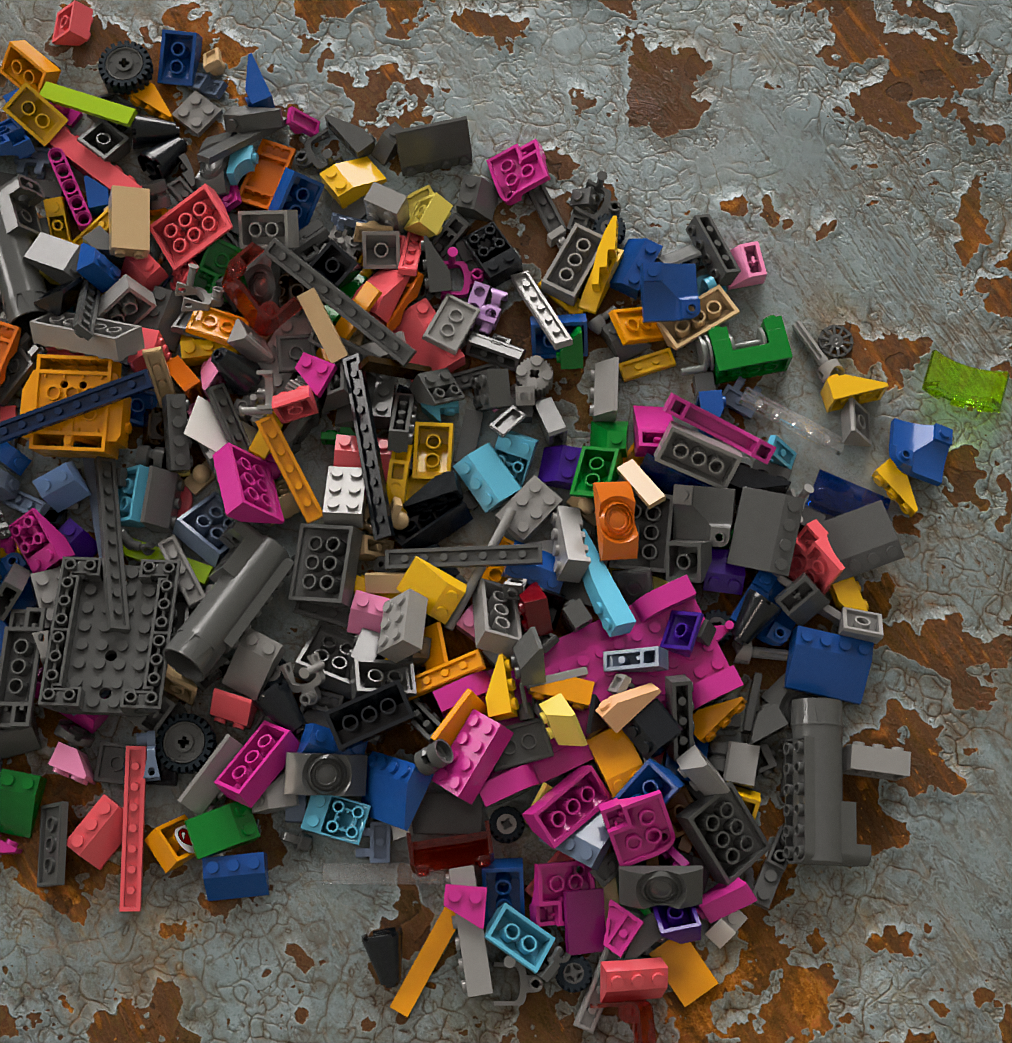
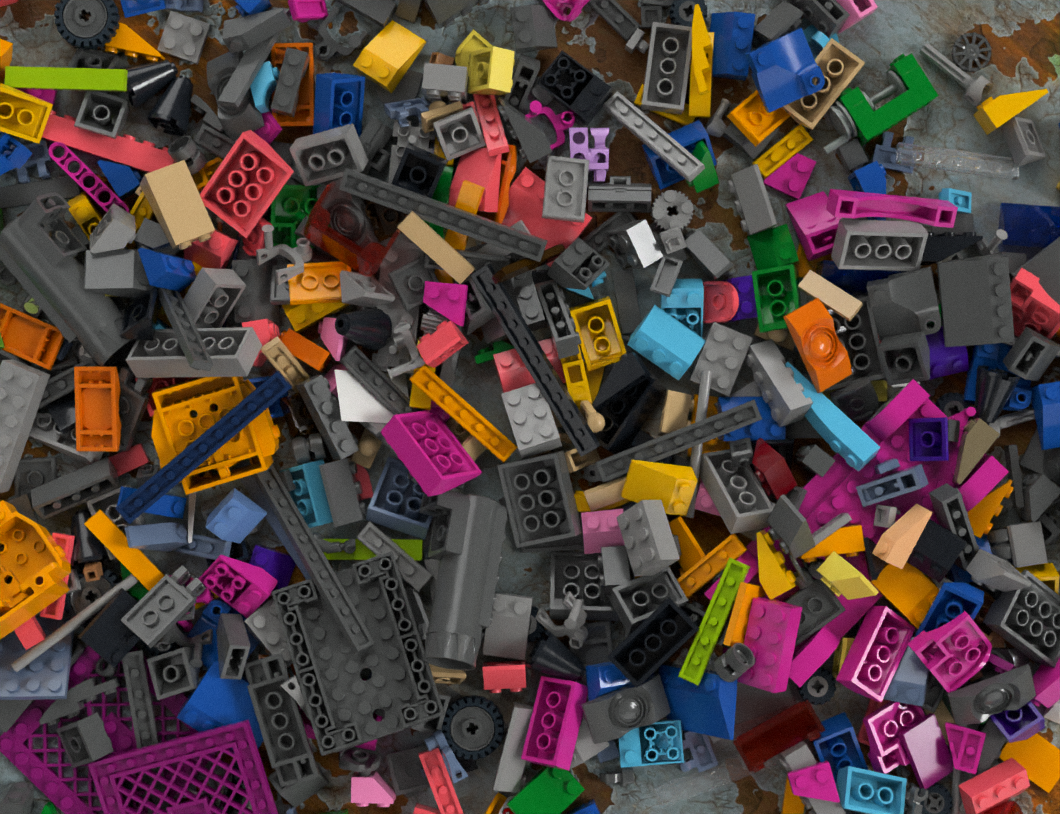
camera: 20 degrees left, 15 degrees up
none -> light grey slope [90,203,137,253]
none -> white sticker [188,492,196,543]
none -> dark grey arch [271,47,310,118]
none -> tan slope [659,390,694,434]
none -> lime tile [678,557,750,686]
none -> coral tile [703,281,739,324]
none -> dark pink wing [763,153,816,200]
none -> sand blue tile [874,458,900,474]
none -> dark tan slope [952,418,1000,485]

